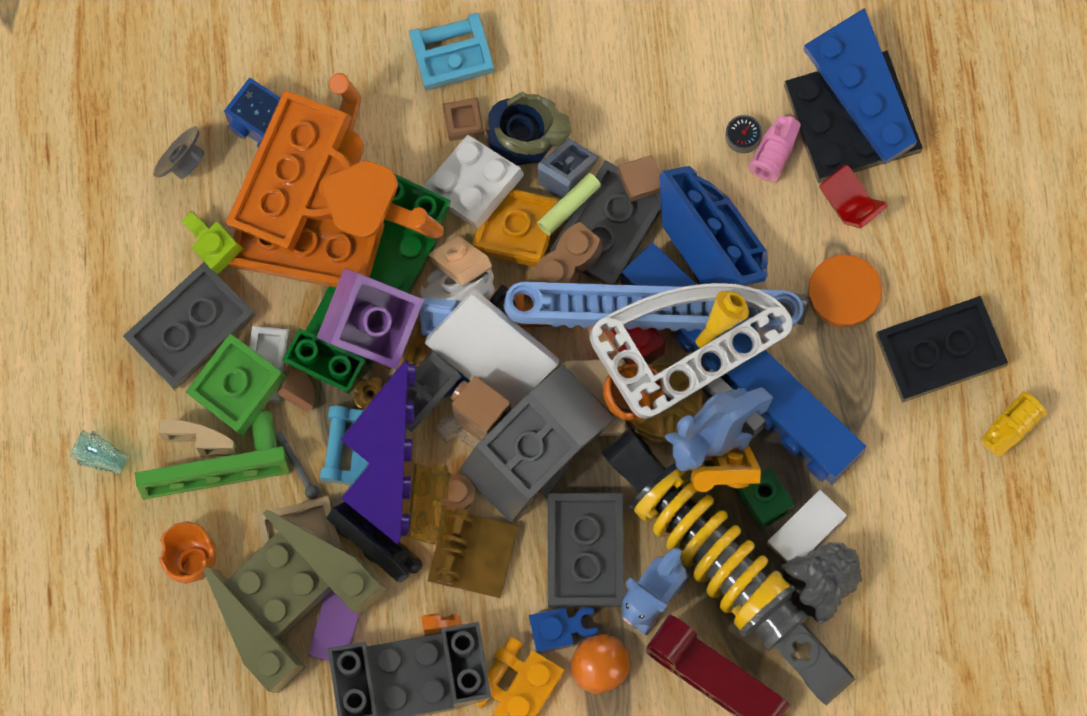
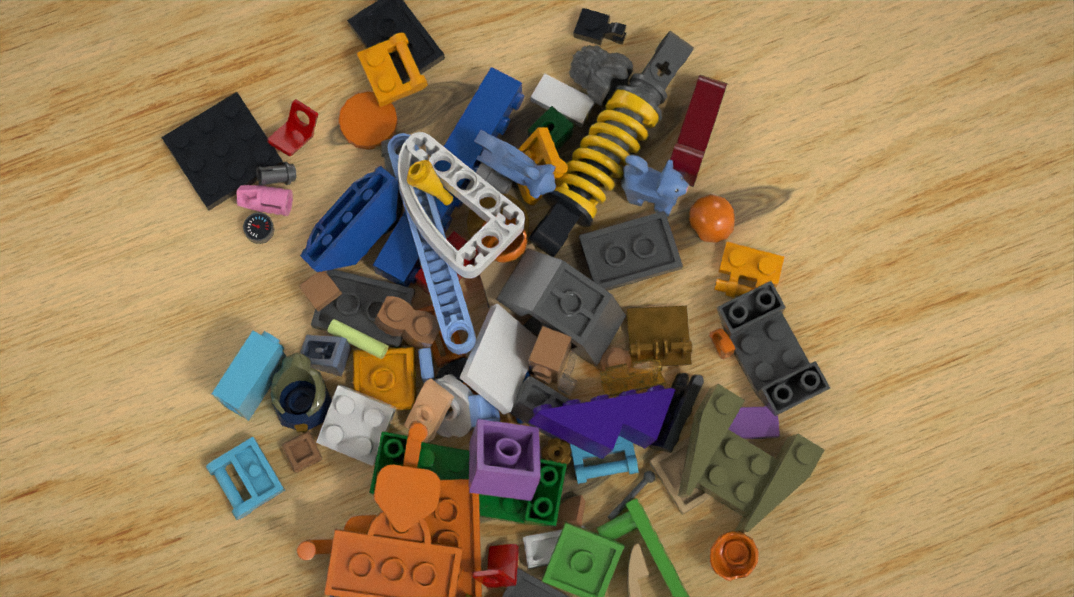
camera: 110 degrees left, 0 degrees up
blue plate [529,607,598,654] -> none
blue wing [803,8,917,165] -> none
none -> medium azure brick [212,331,287,421]
none -> dark grey pin [257,162,296,186]
none -> light orange plate [357,32,428,107]
none -> light blue tile [418,348,435,383]
none -> red bracket [472,544,519,588]
none -> black plate [573,8,627,45]

